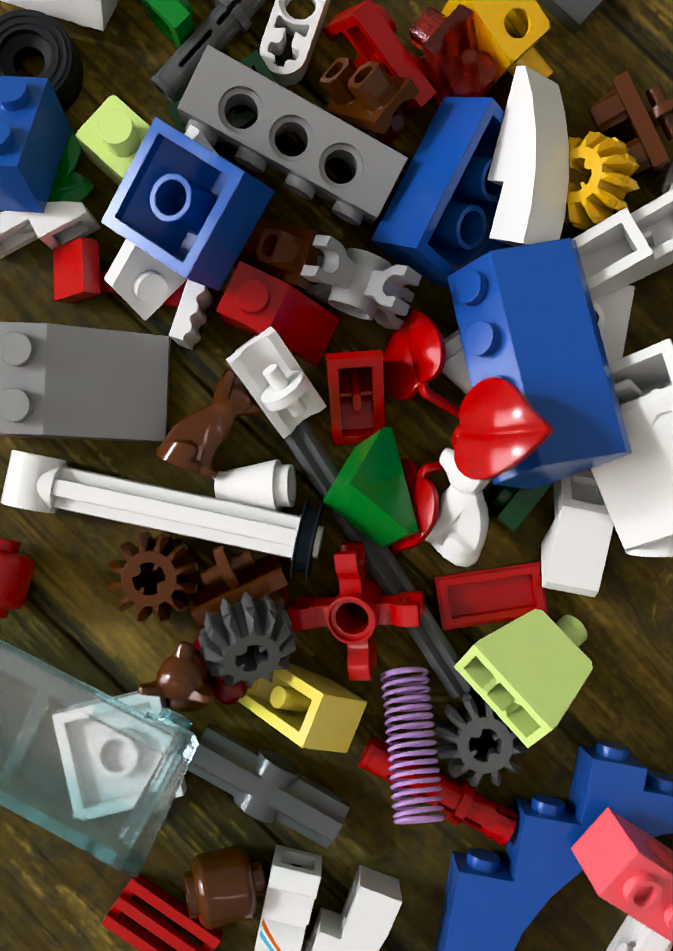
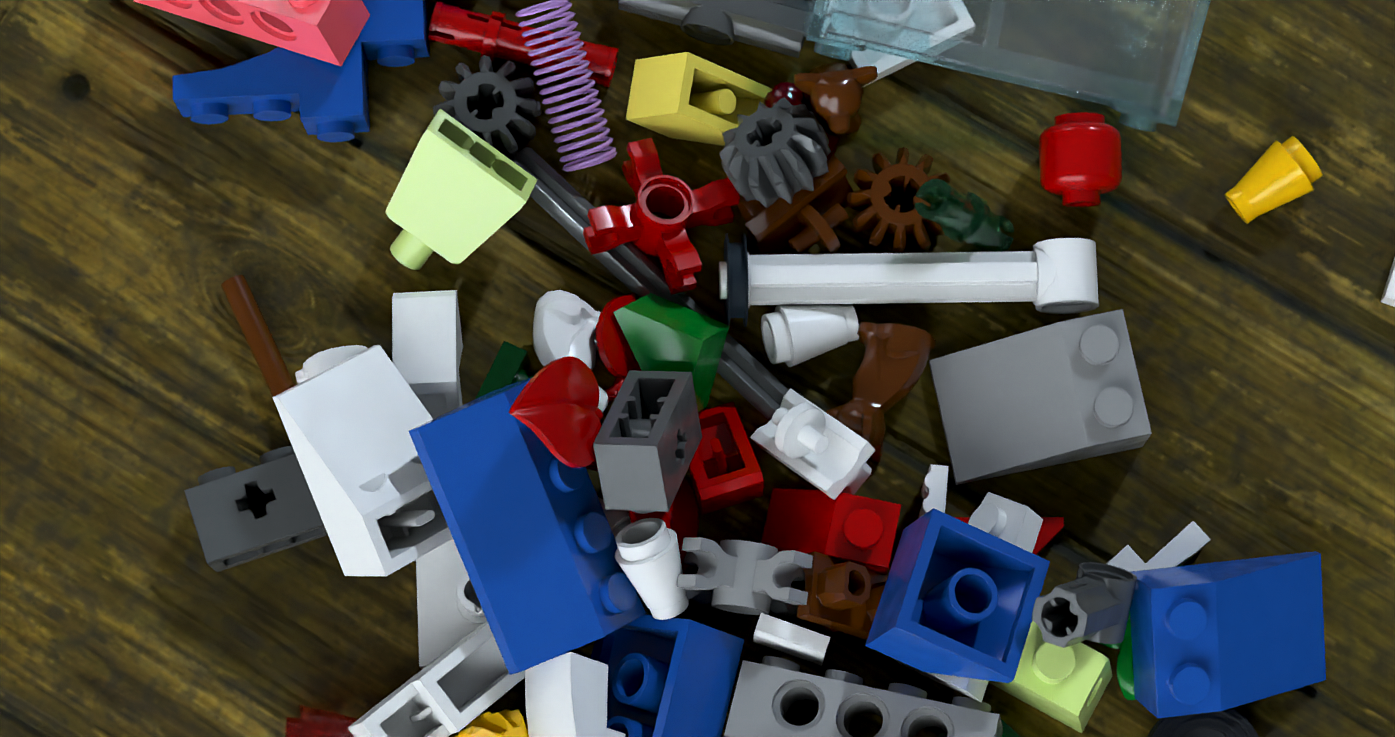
camera: 170 degrees right, 10 degrees down
red tile [53,237,101,303] -> none
red tile [433,561,549,631] -> none
none -> dark grey brick [593,370,702,514]
none -> white cone [615,518,689,620]
none -> white piece [753,613,831,666]
none -> clear green pin [915,179,1014,252]
none -> dark grey piece [1032,562,1137,648]

